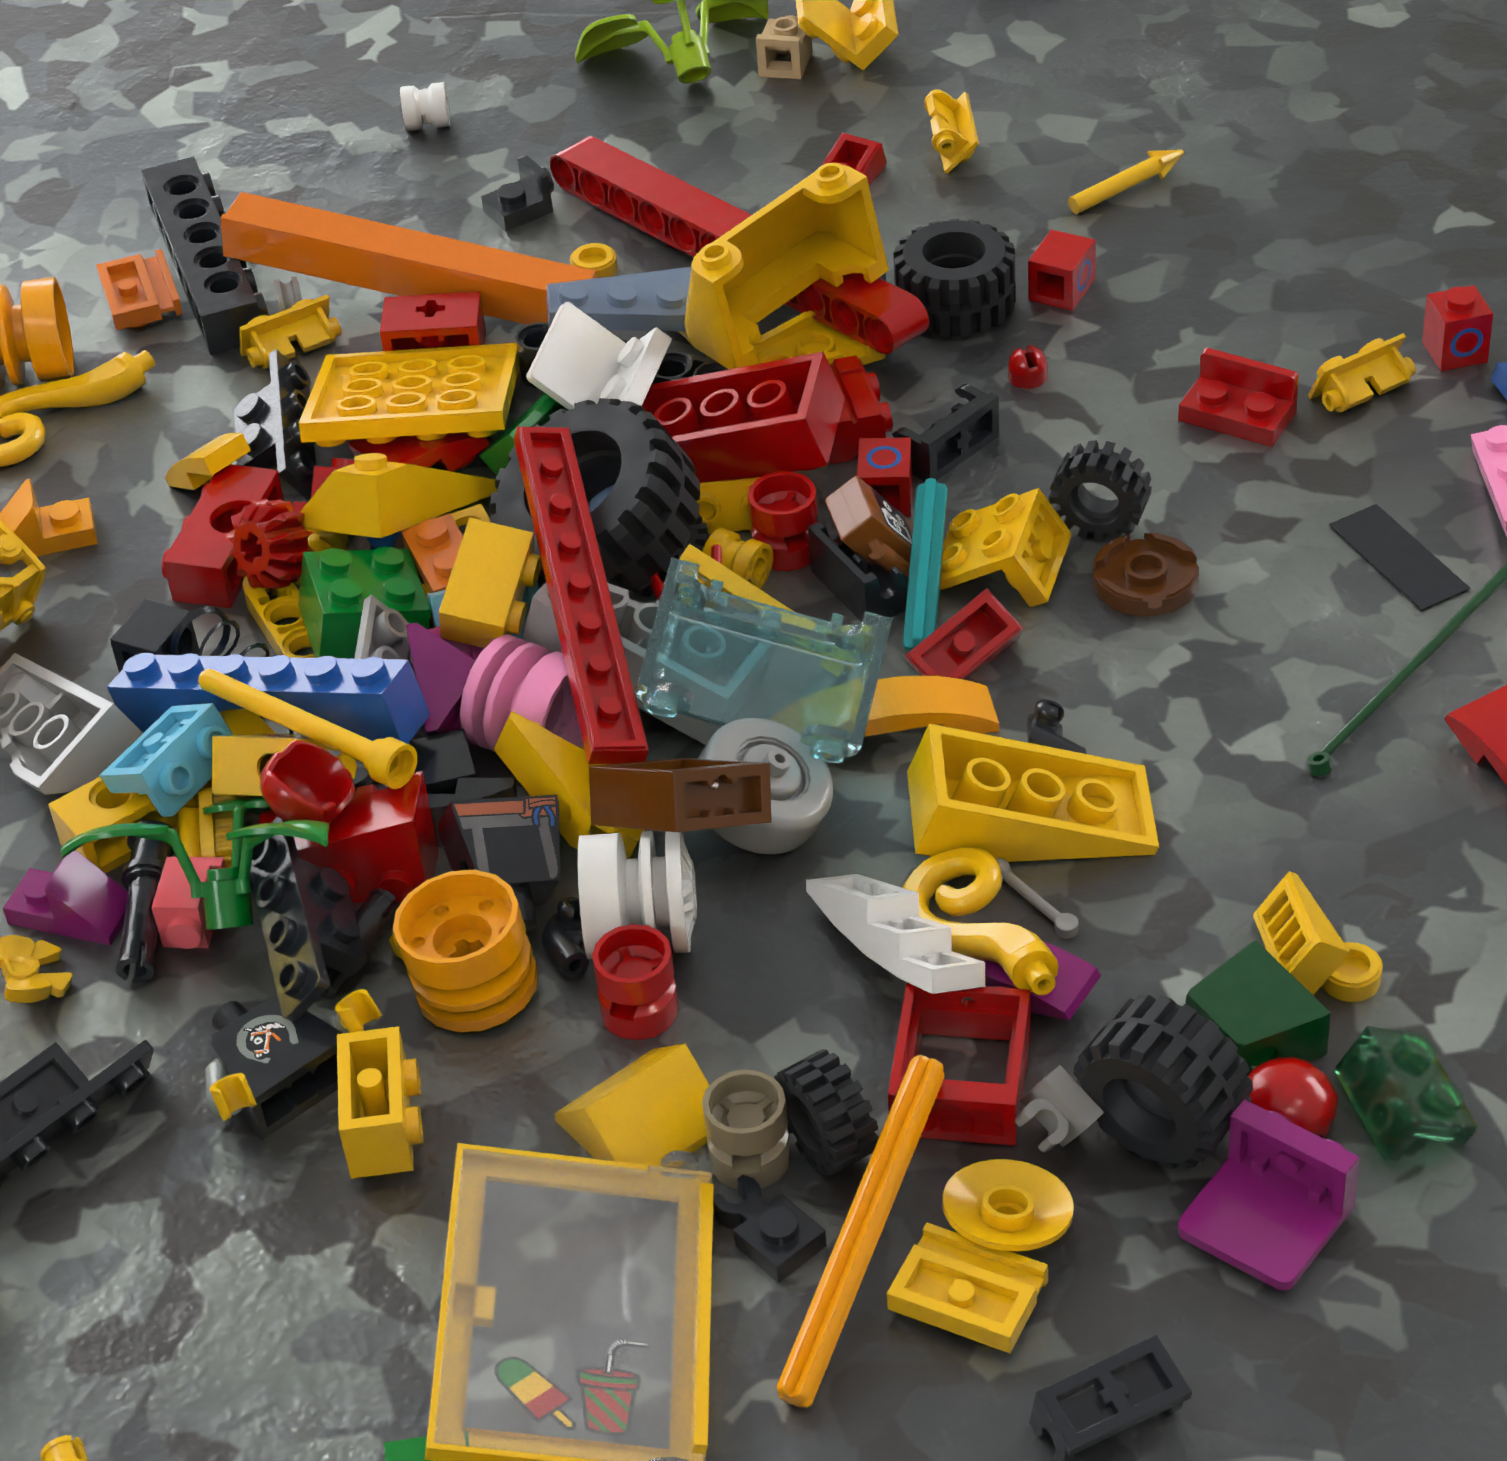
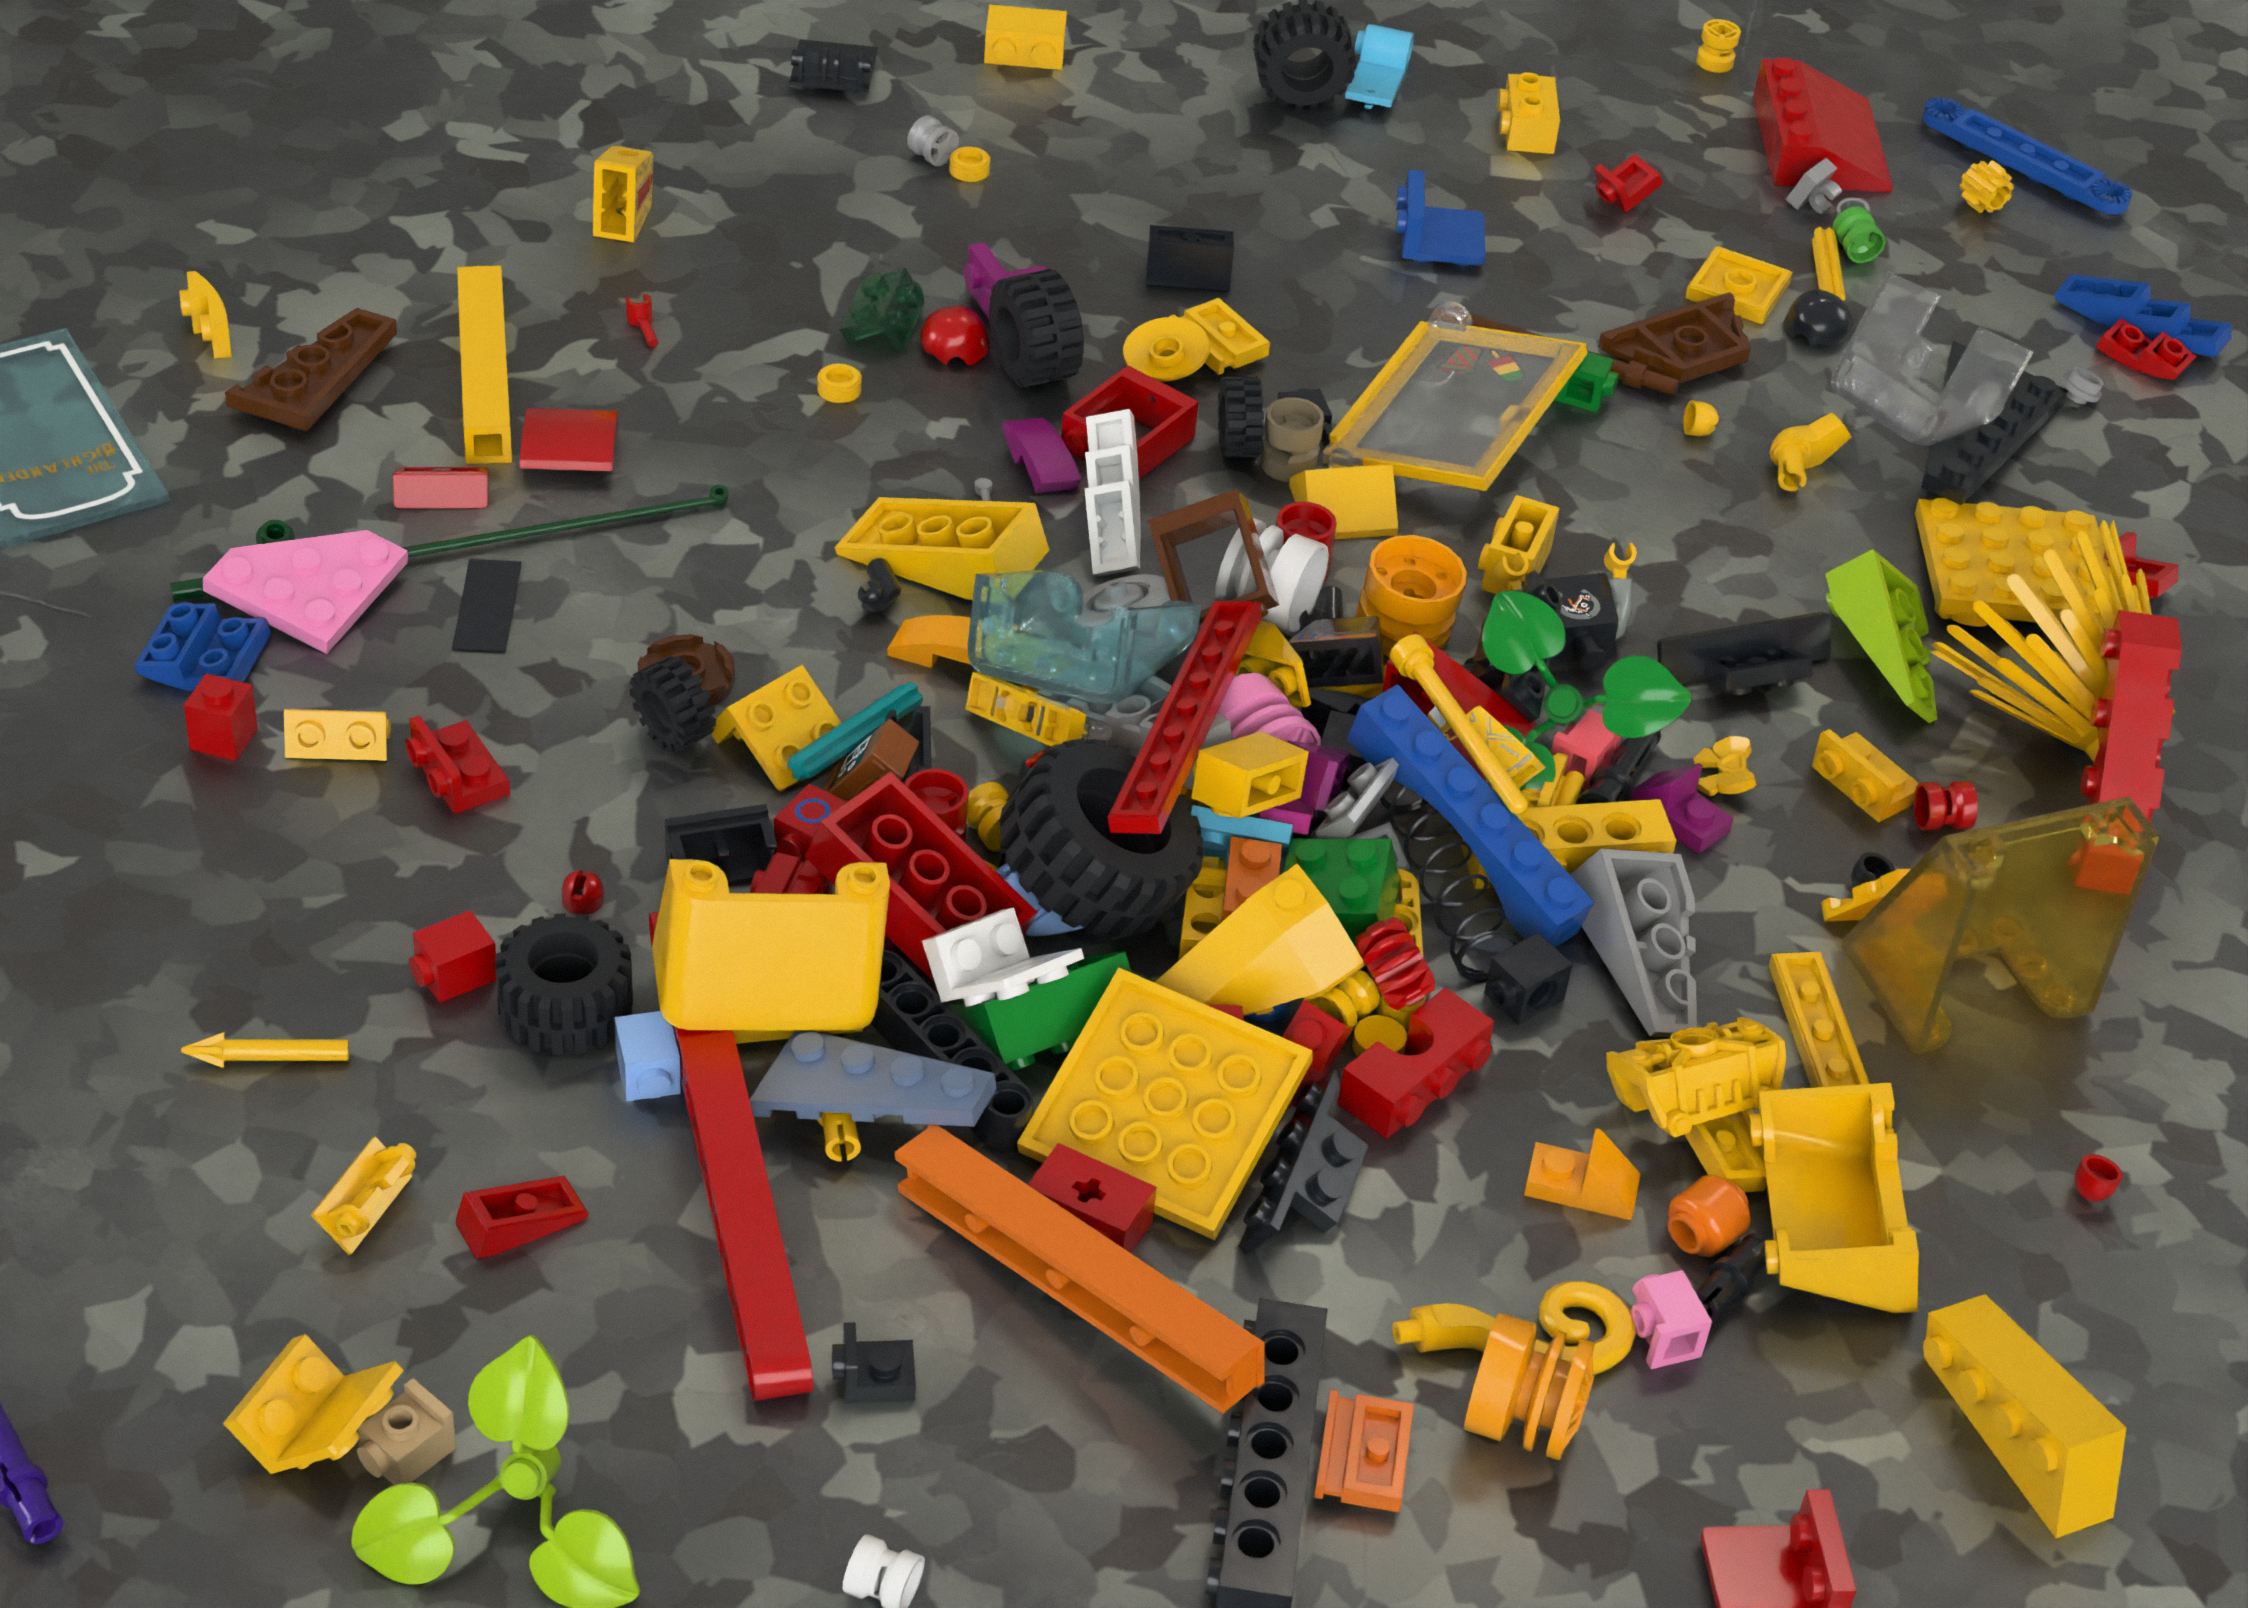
camera: 160 degrees left, 0 degrees up
medium azure bracket [99,703,233,817] -> none
yellow slope [165,433,251,490] -> none
yellow hinge [240,294,342,369] -> none
red hair [260,740,355,824] -> none
yellow tile [570,243,618,278] -> none
light orange axle [777,1055,945,1408] -> none
yellow plant [901,847,1059,996] -> none
red slope [904,588,1023,680] -> none
light grey tile [1015,1065,1104,1152] -> none
dark green torso [1185,940,1331,1076] -> none
yellow slope [1253,871,1350,995] -> none

